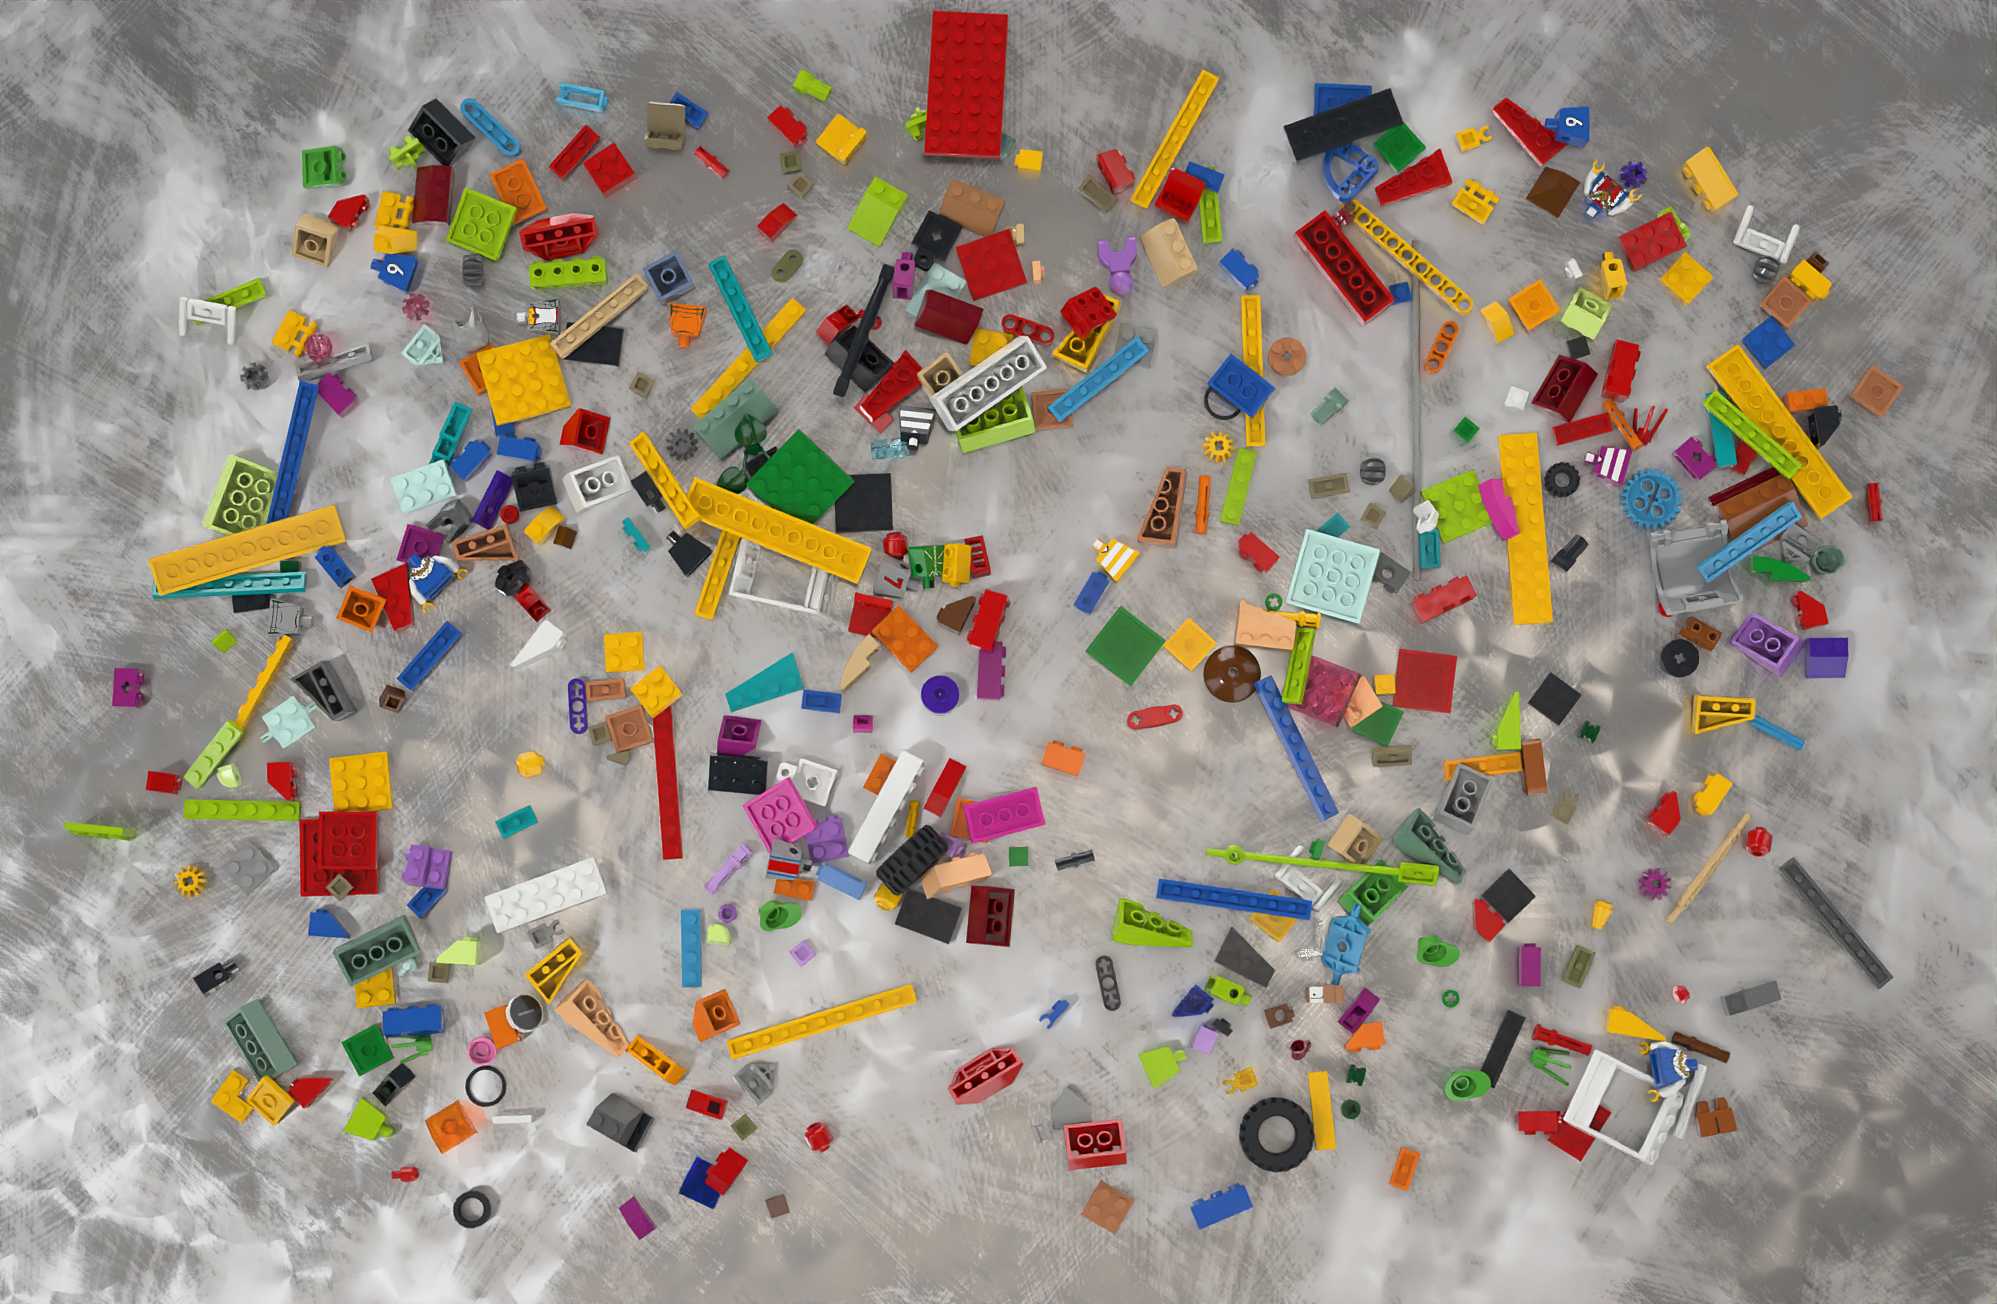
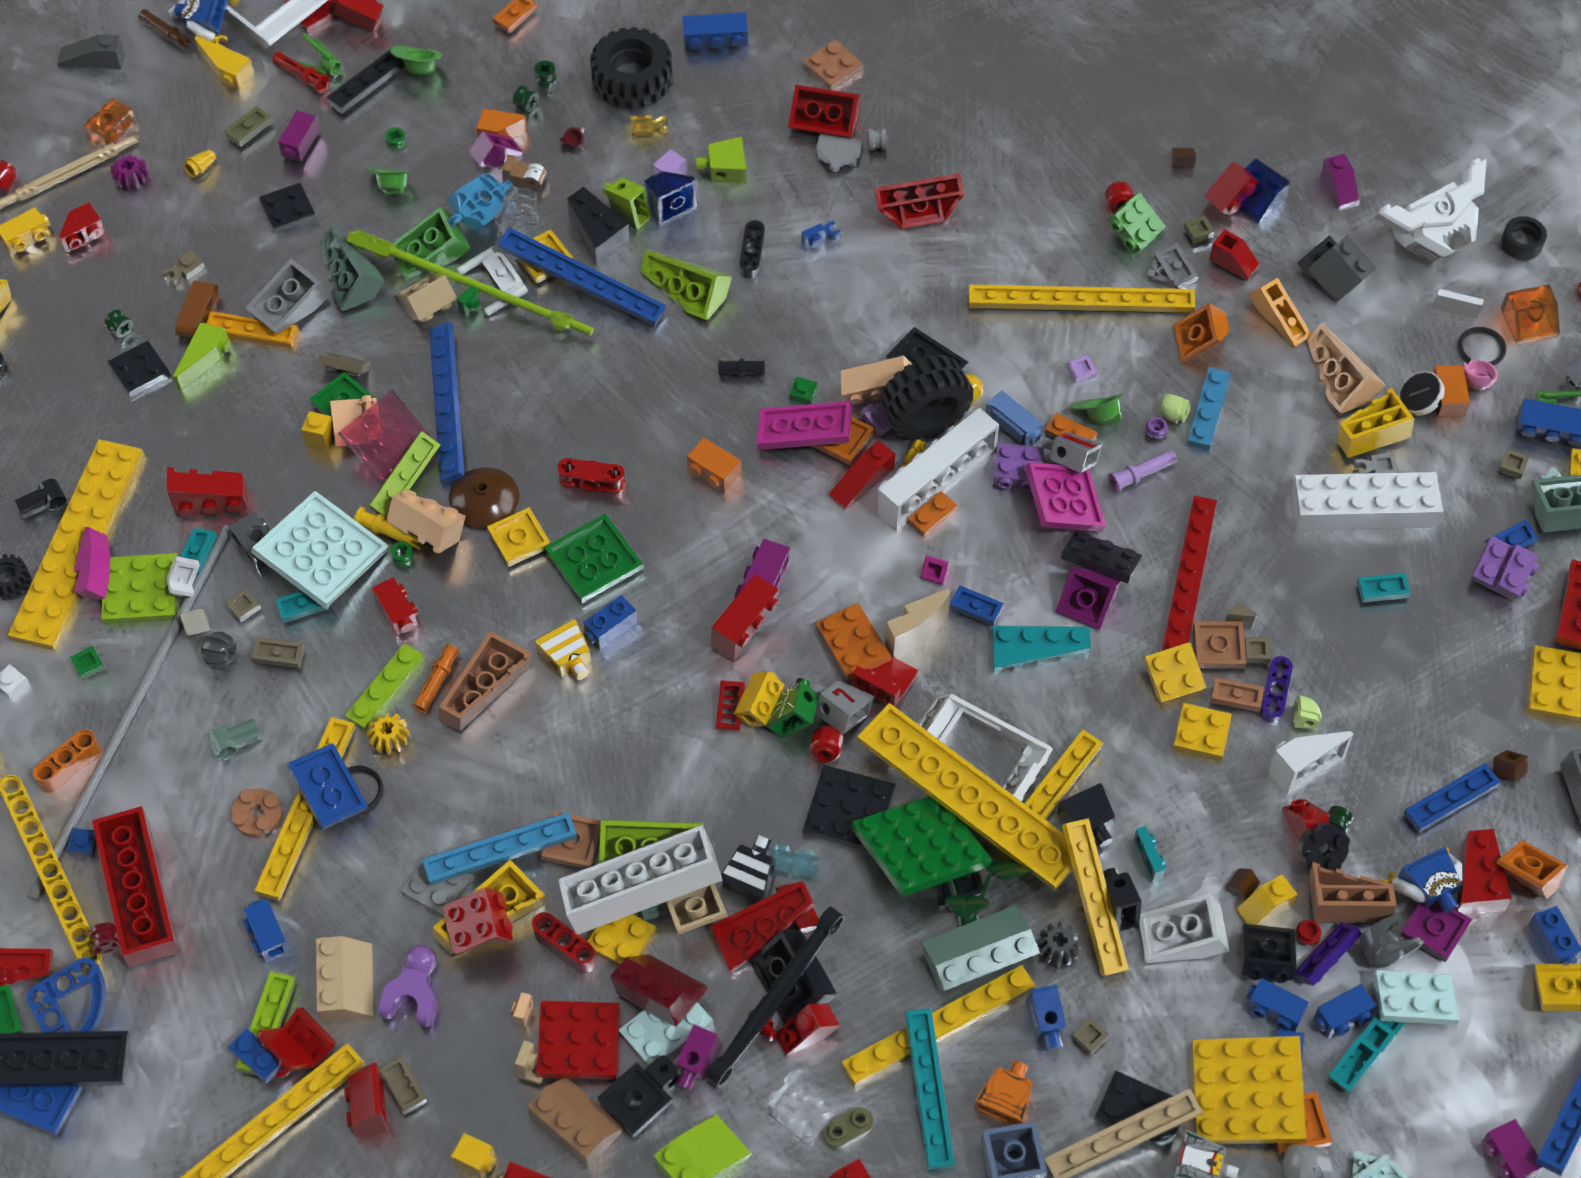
camera: 165 degrees left, 25 degrees down
yellowish green slope [436,937,482,965] -> none
yellow head [515,751,545,778] -> none
red slope [559,408,610,455] -> none
white plate [776,758,837,807] -> none
dark purple piece [921,675,959,716] -> none
reddish brown slope [936,596,976,635] -> none
dark red slope [966,885,1015,947] -> none
pearl dark grey plate [1212,1018,1233,1037] -> none
reddish brown brick [1264,1003,1295,1029] -> none
yellow tile [1307,1071,1336,1151] -> none
red plate [1392,649,1457,714] -> none
red slope [1472,898,1506,942] -> none
plate [1672,985,1690,1004] -> none
none -> clear orange brick [83,98,136,147]
none -> blue torso [1025,984,1066,1051]
none -> bright green plate [1107,192,1166,254]
none -> yellowish green piece [1293,695,1321,729]
none -> dark green wheel [1328,805,1354,834]
none -> white helmet [1374,158,1486,263]

